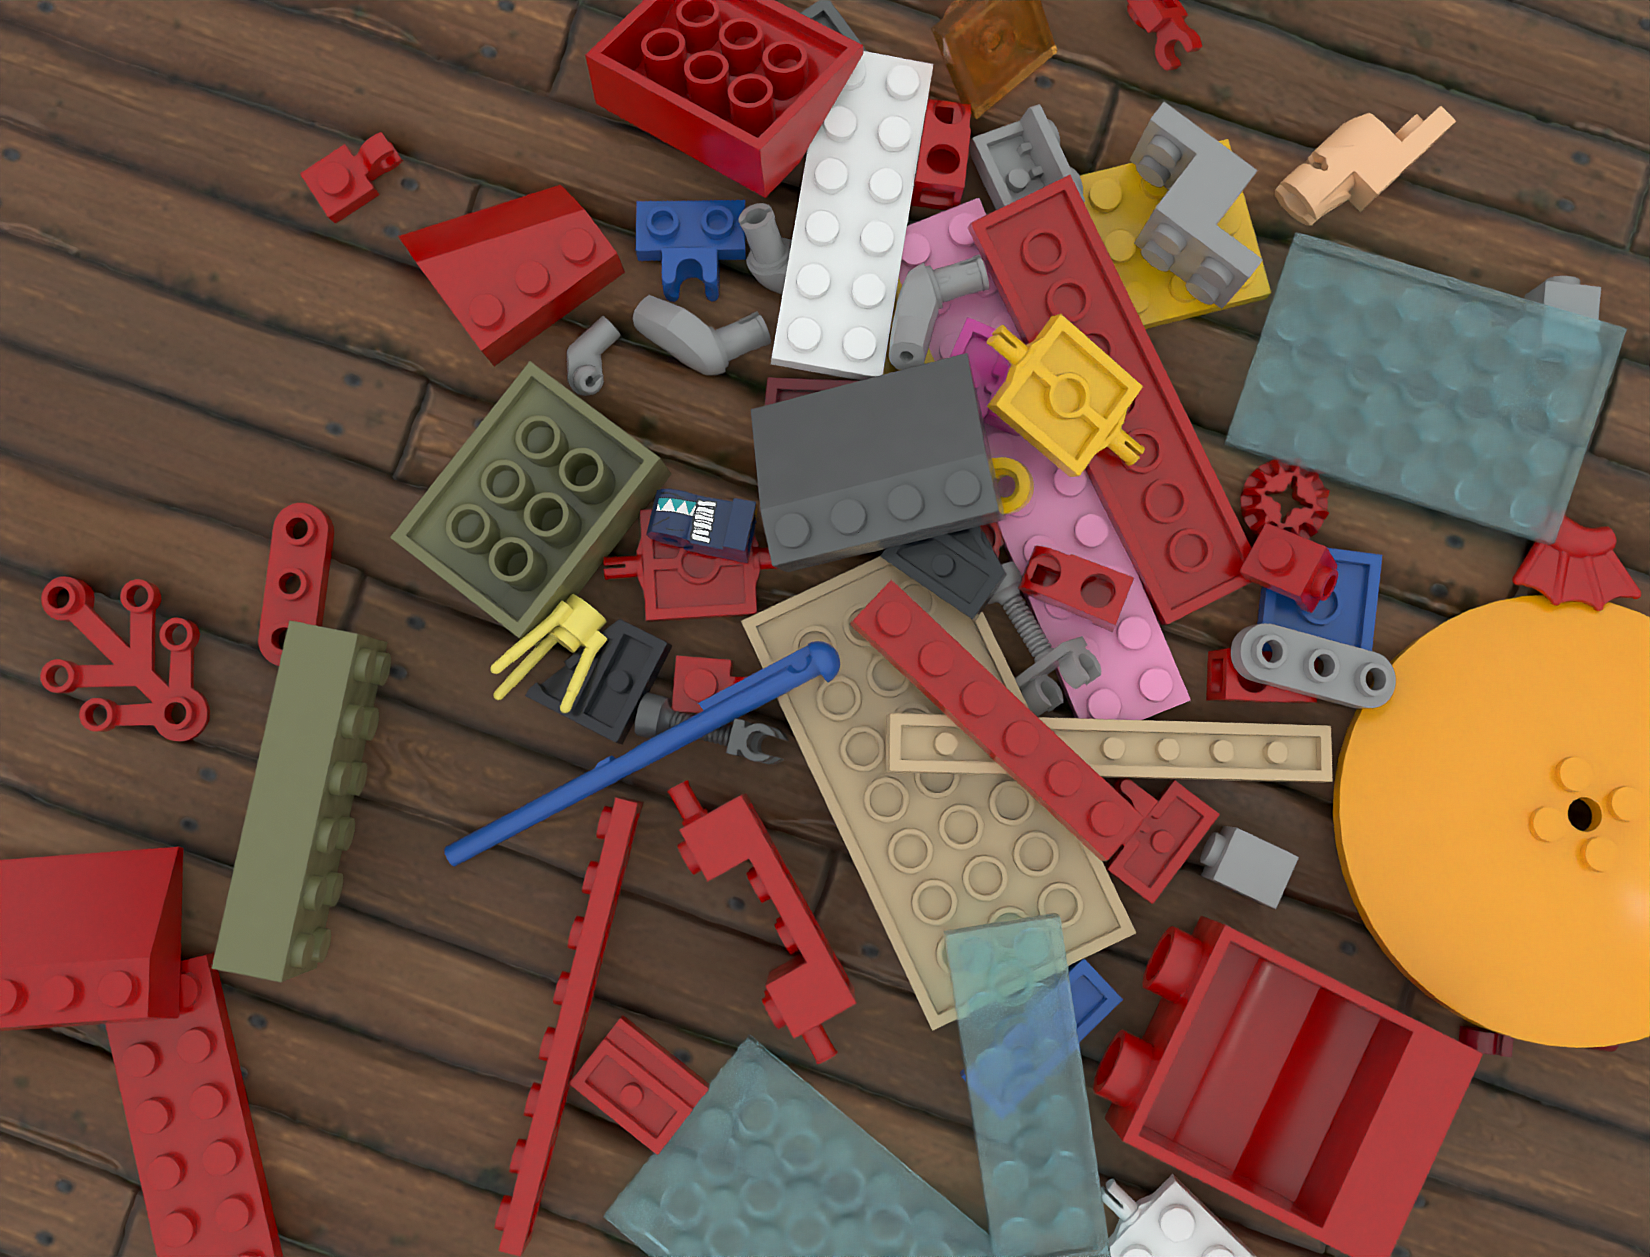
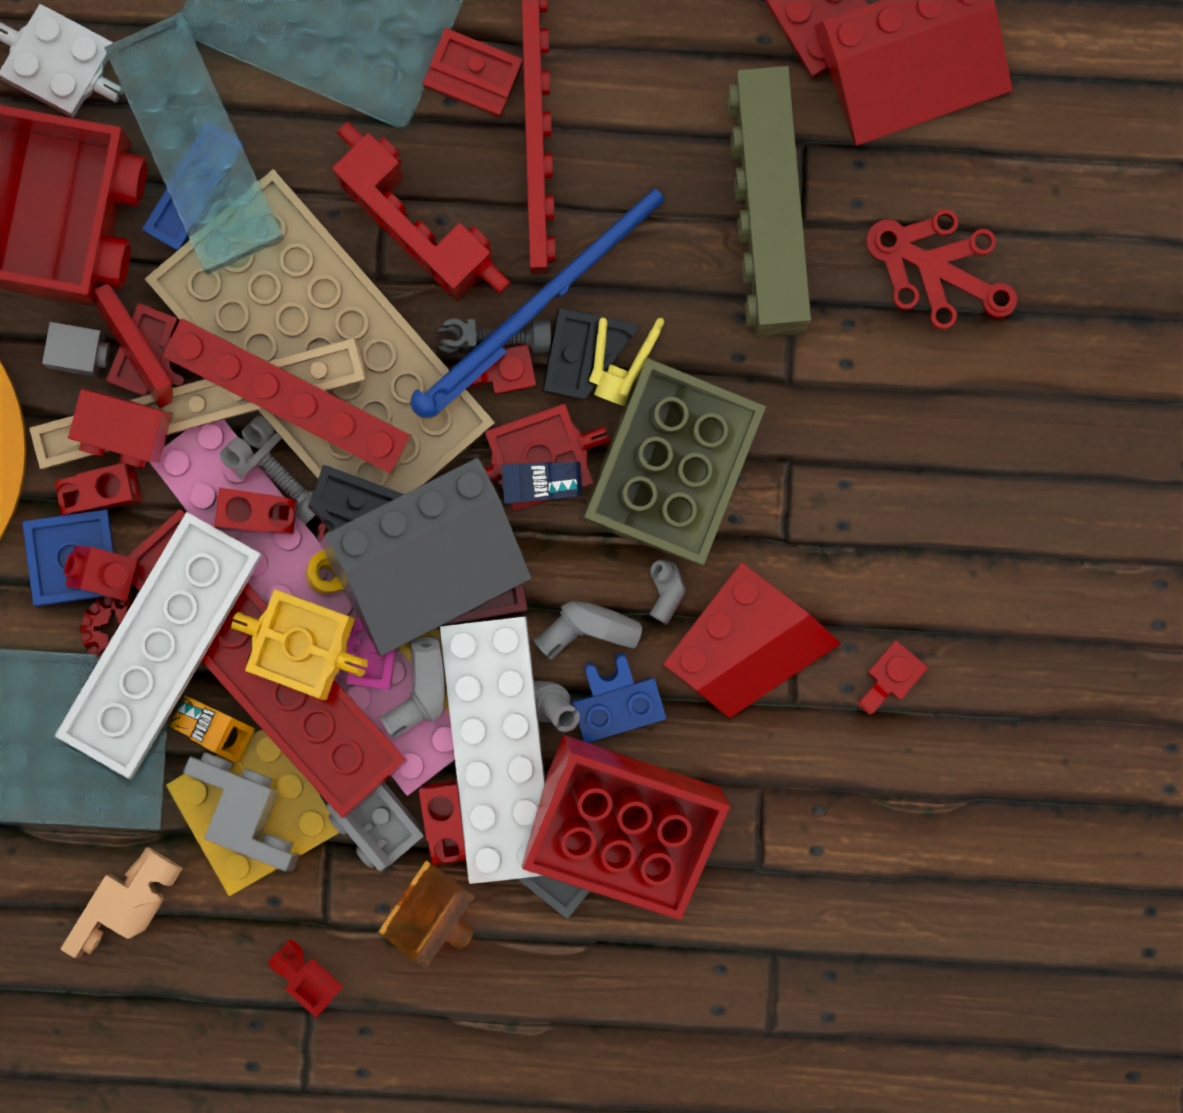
camera: 165 degrees right, 0 degrees up
red plate [258,503,334,666] -> none
light grey plate [1231,623,1396,709] -> none
none -> white plate [55,512,263,780]
none -> red brick [68,389,173,468]
none -> red tile [94,284,174,409]
none -> light orange leg [169,695,255,763]

